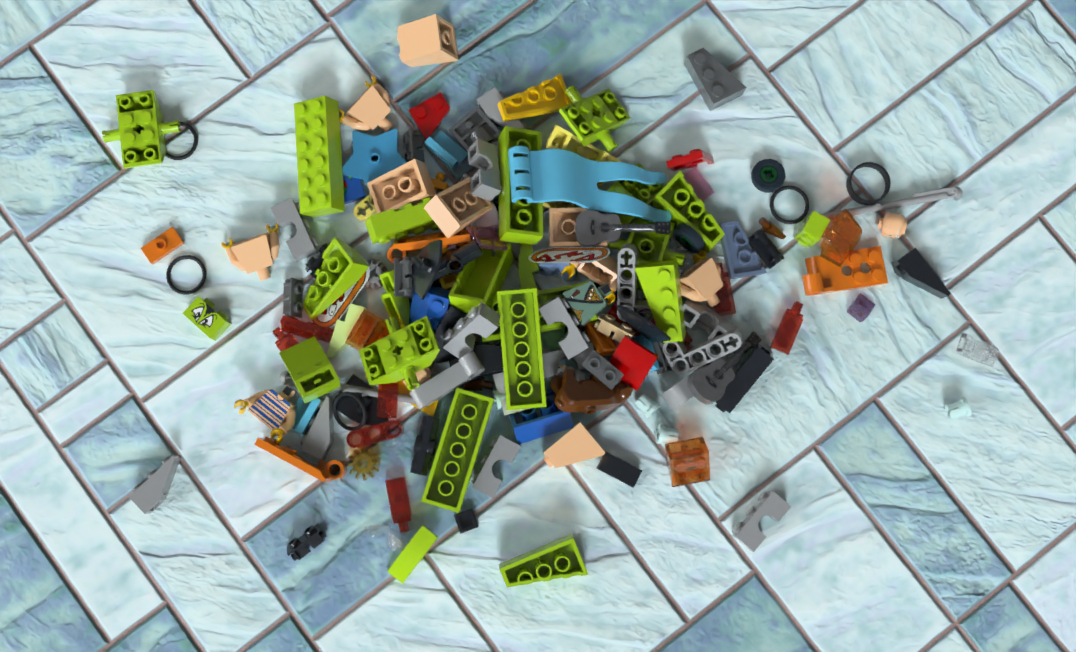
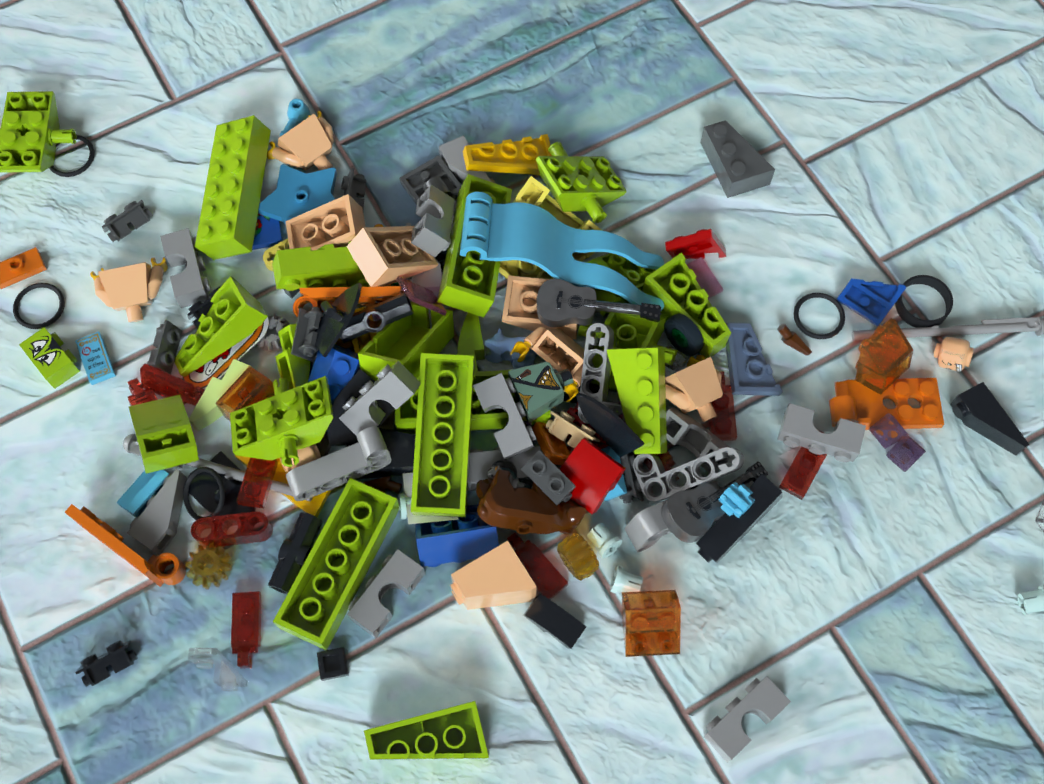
camera: 10 degrees right, 15 degrees down
torso [234,385,297,443] -> none
lime slope [387,525,439,584] -> none
light nougat slope [397,14,458,67] -> none
red wing [408,92,450,140] -> none
medium azure panel [425,131,468,171] -> none
sticker [529,247,610,263] -> none
black hinge [748,228,784,269] -> none
black bush [751,159,786,193] -> none
lime brick [794,211,831,248] -> none
none -> medium azure tile [75,332,116,385]
none -> dark grey hinge [102,200,153,242]
none -> medium azure bar [280,99,311,137]
none -> clear red hinge [507,533,568,600]
none -> clear yellow gear [557,533,599,580]
none -> medium azure gear [718,482,755,518]
none -> light grey arch [777,403,866,462]
none -> blue wing [837,278,906,327]
none -> clear purple slope [868,413,909,449]

